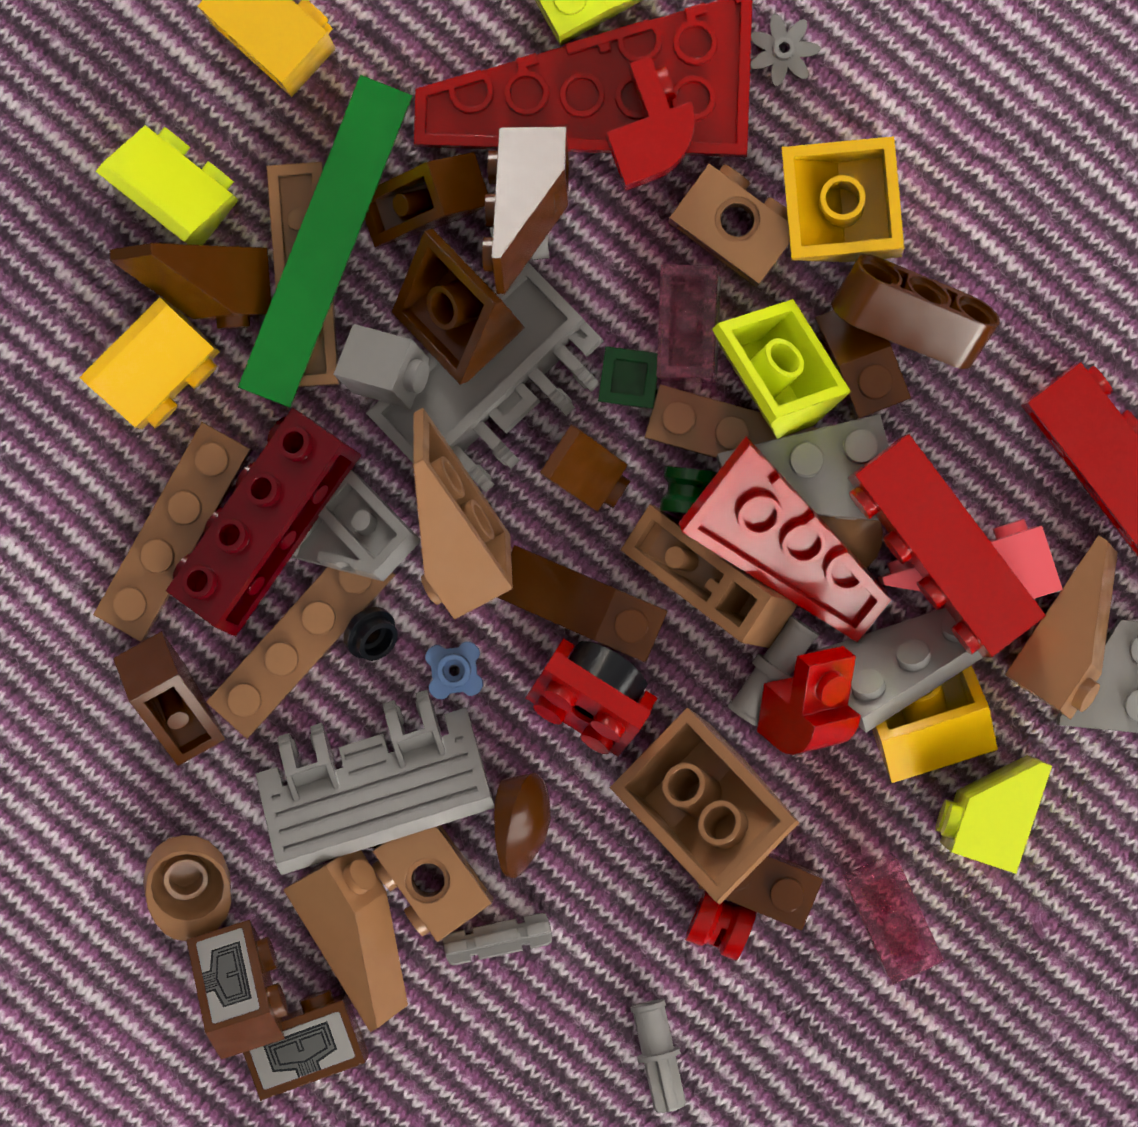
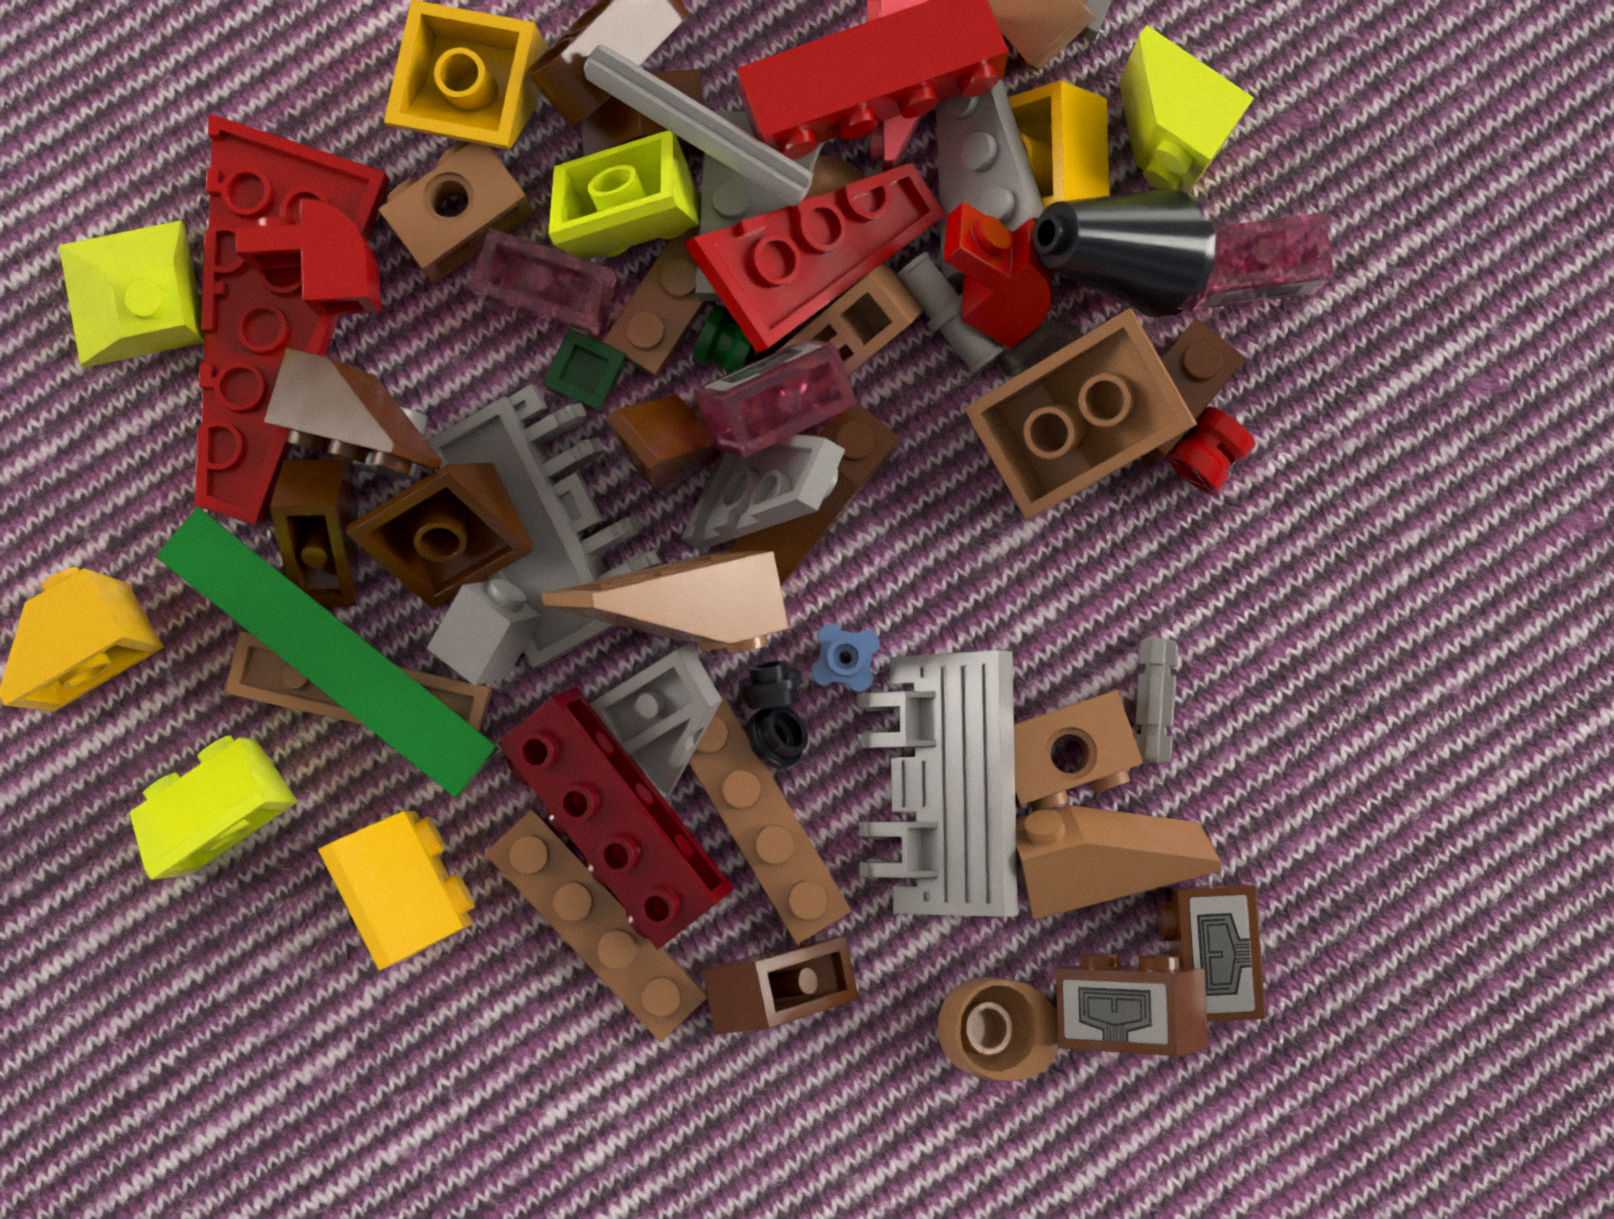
camera: 80 degrees left, 5 degrees down
reddish brown slope [109,243,271,330] -> none
reddish brown hat [494,773,551,878] -> none
red piece [525,638,658,757] -> none
light grey axle [630,999,686,1113] -> none
light grey plant [750,14,820,86] -> none
none -> light grey axle [583,45,813,206]
none -> light grey wing [680,427,845,550]
none -> clear pink brick [693,339,858,458]
none -> black plate [738,661,803,709]
none -> clear smoke tile [998,321,1084,377]
none -> black cone [1033,189,1216,318]

